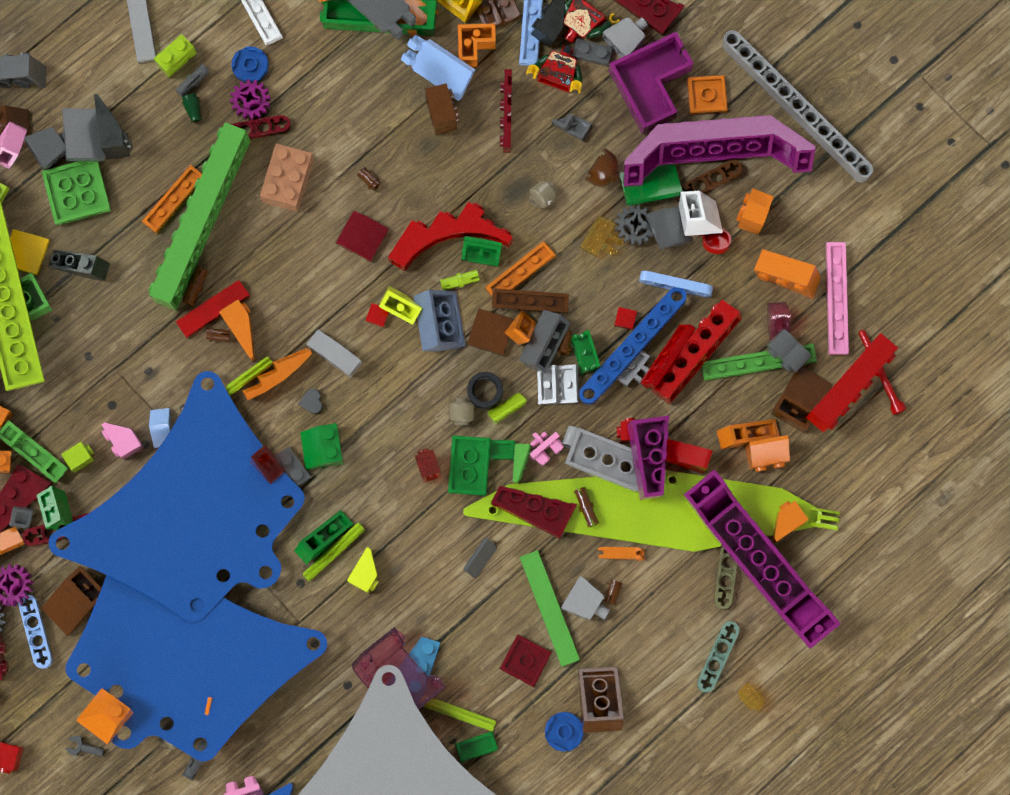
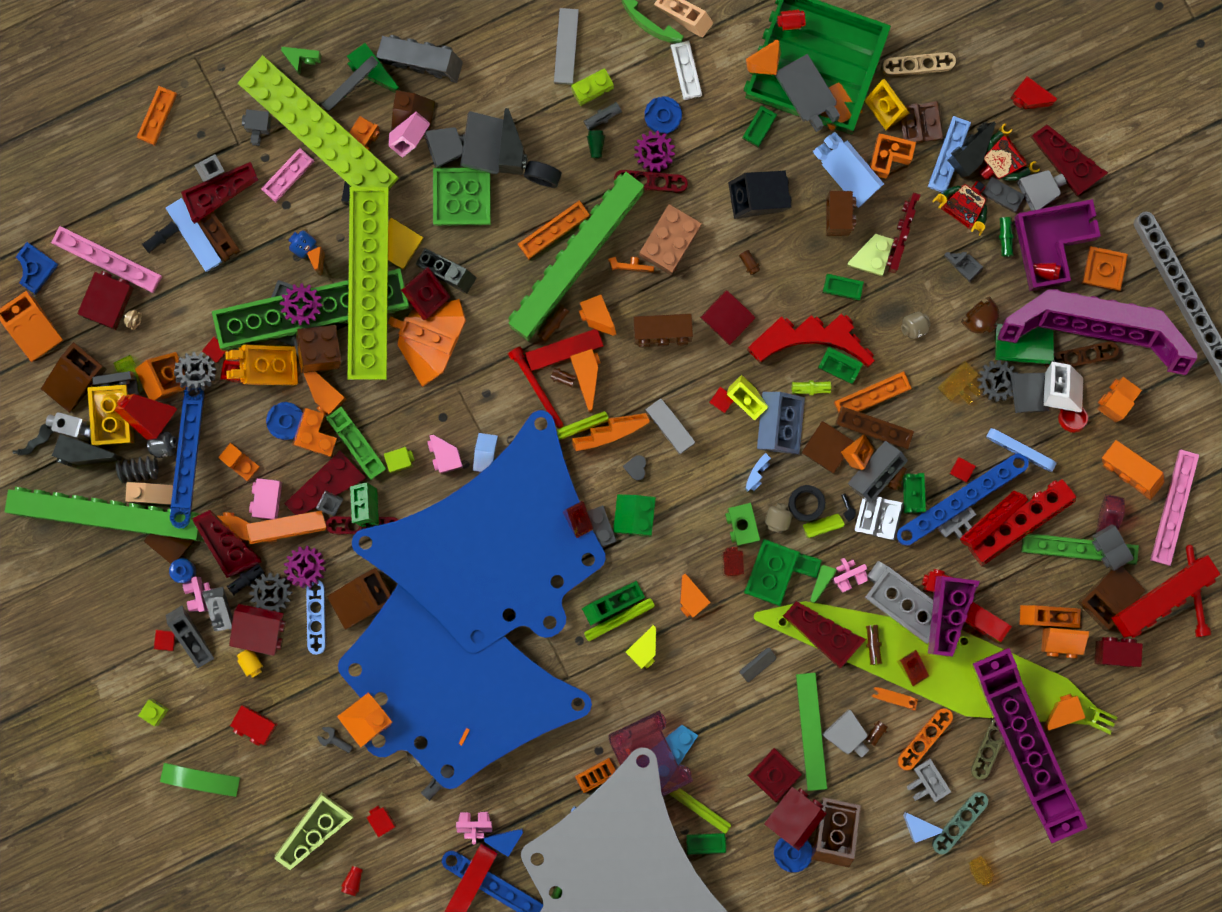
camera: 15 degrees right, 5 degrees up
none -> orange panel [388,299,466,387]
none -> dark red tile [401,267,451,320]
none -> red piece [508,346,563,429]
none -> black tyre [524,161,562,188]
none -> orange slope [575,758,616,793]
none -> orange slope [579,295,616,336]
none -> orange piece [608,257,654,273]
none -> reddish brown brick [633,314,693,348]
none -> orange slope [680,574,711,618]
none -> bright green brick [725,503,760,546]
none -> black slope [728,170,792,219]
none -> green tile [742,105,777,148]
none -> light blue slope [745,453,771,492]
none -> dark red brick [764,787,827,851]
none -> green tile [822,273,864,301]
none -> black hand [841,493,856,522]
none -> yellowish green wing [847,234,894,276]
none -> clear red slope [897,650,929,686]
none -> orange beam [897,708,953,770]
none -> light blue slope [903,812,943,843]
none -> light grey hinge [907,759,951,802]
none -> green pin [999,217,1014,257]
none -> red cone [1033,263,1061,281]
none -> dark red brick [1094,637,1143,667]

